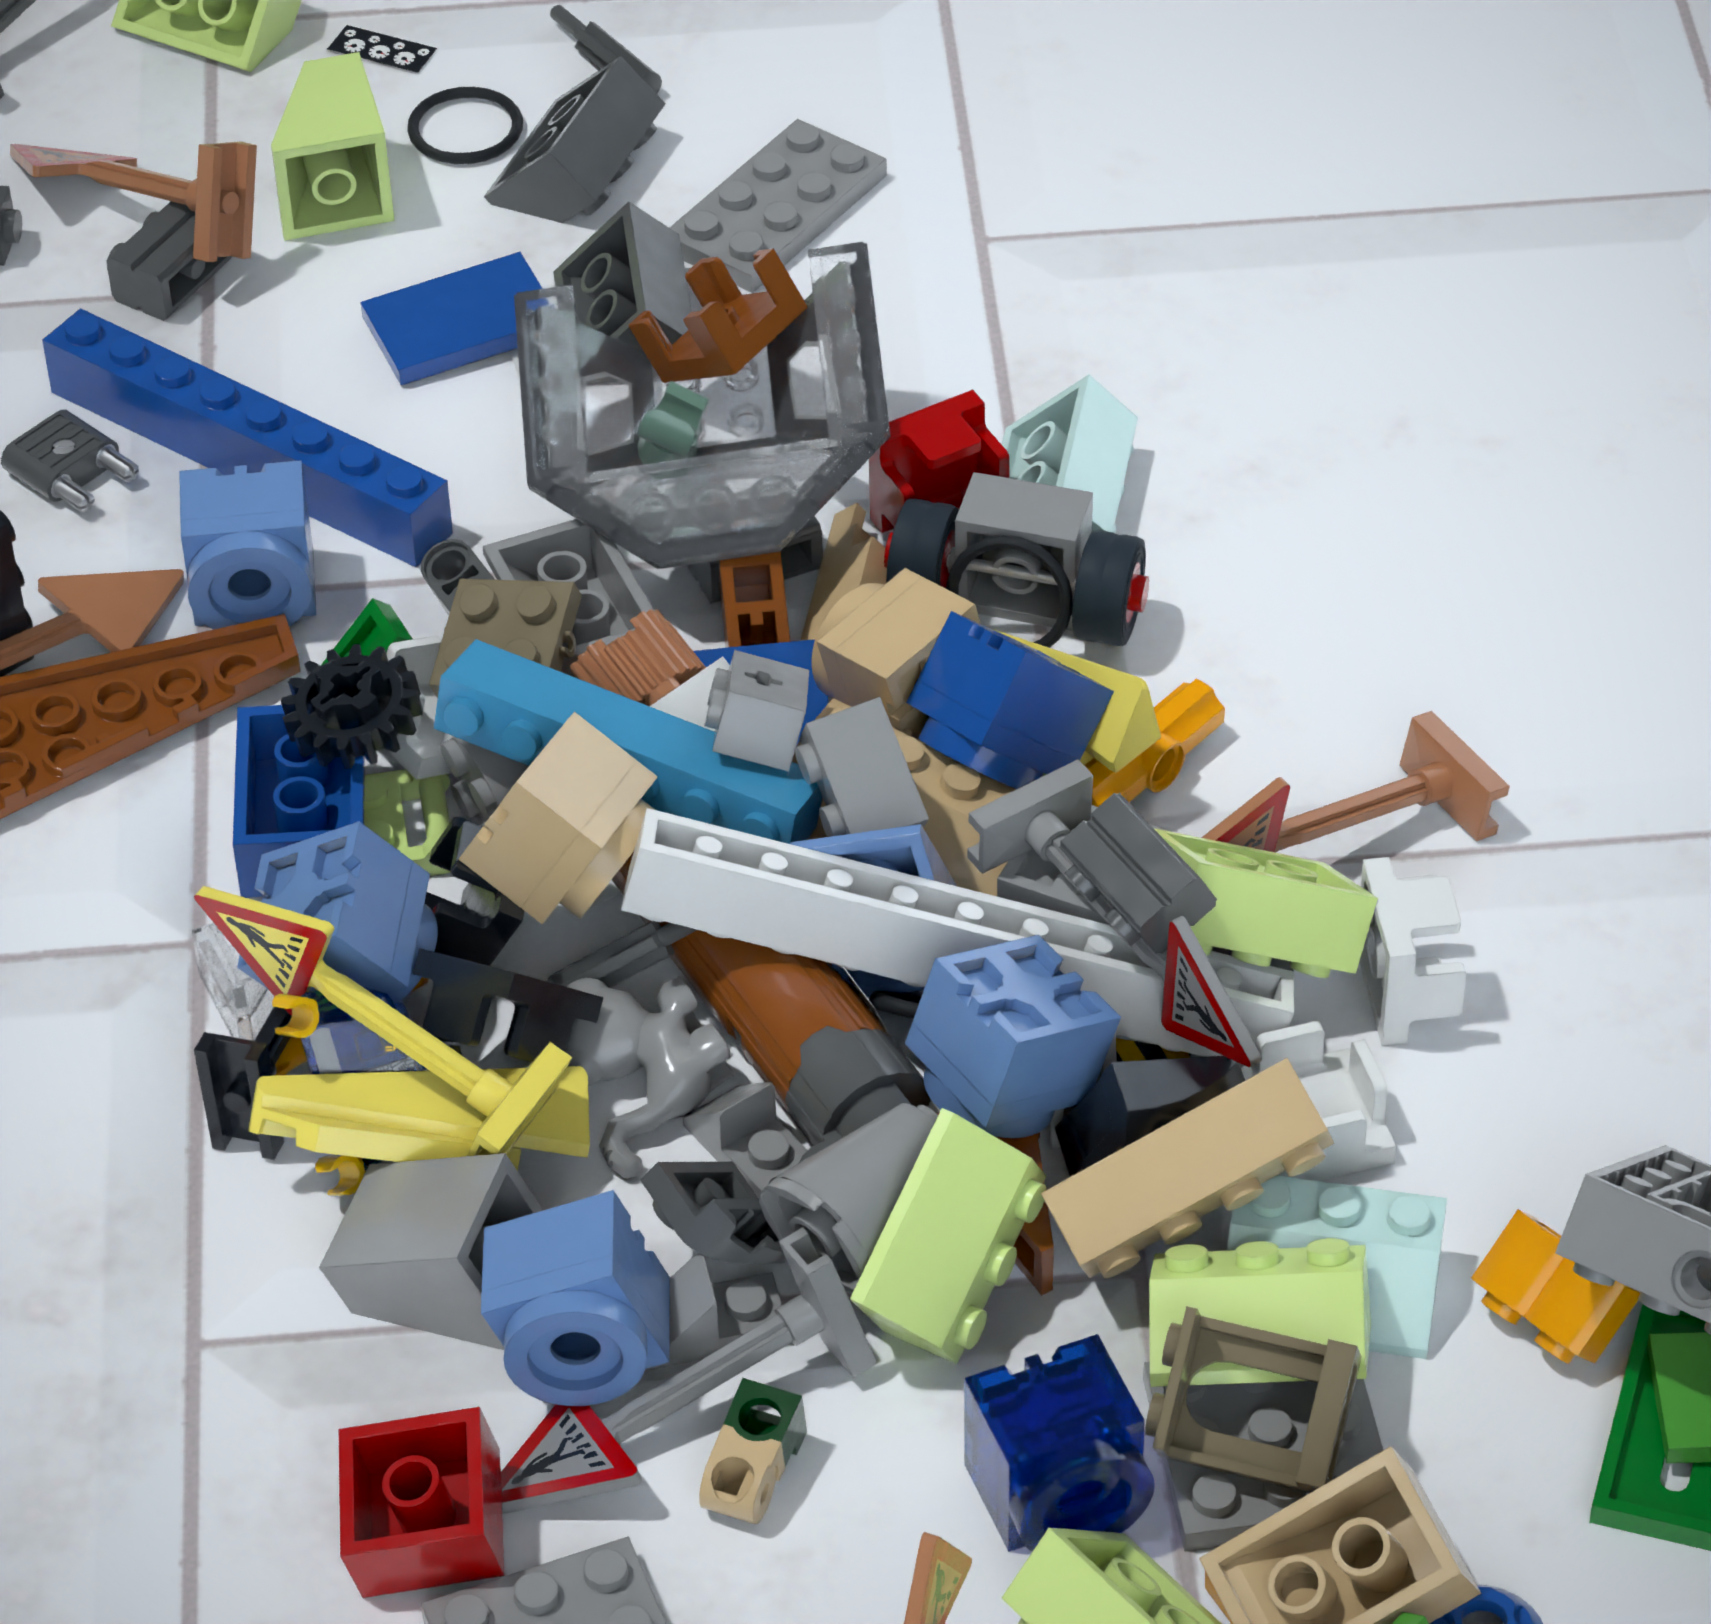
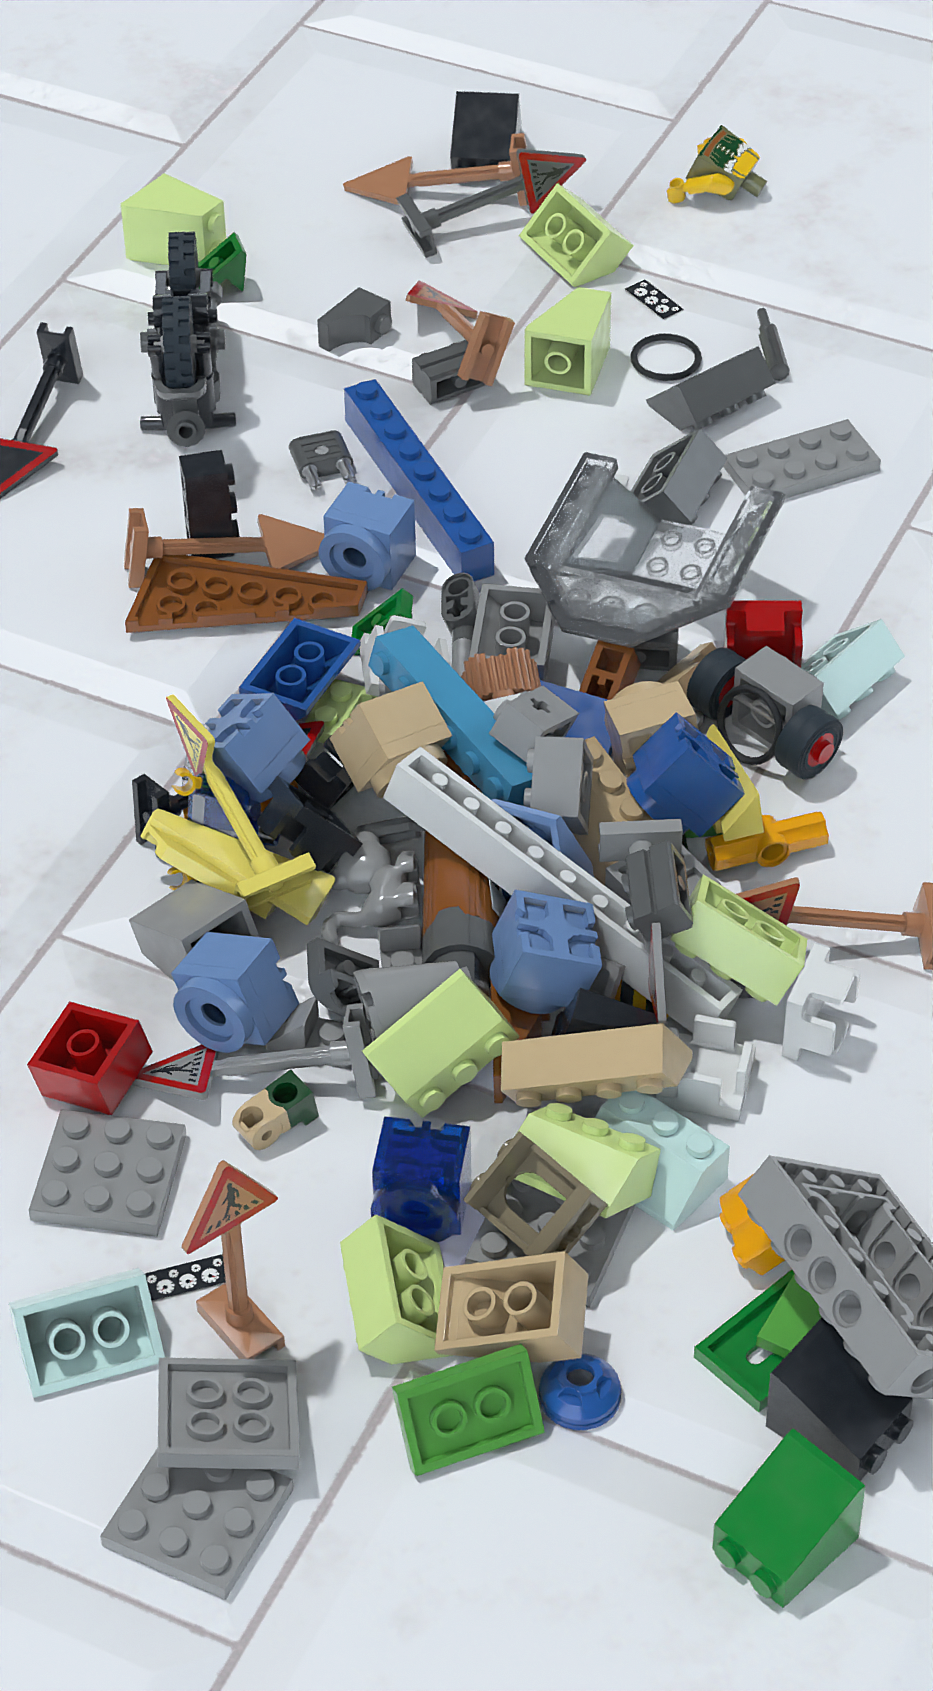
camera: 30 degrees right, 0 degrees up
black gear [281,644,423,769] -> none
blue tile [360,252,561,385] -> none
dark tan plate [429,579,582,698] -> none
dark orange panel [628,248,808,383] -> none
sand green piece [637,381,709,476] -> none

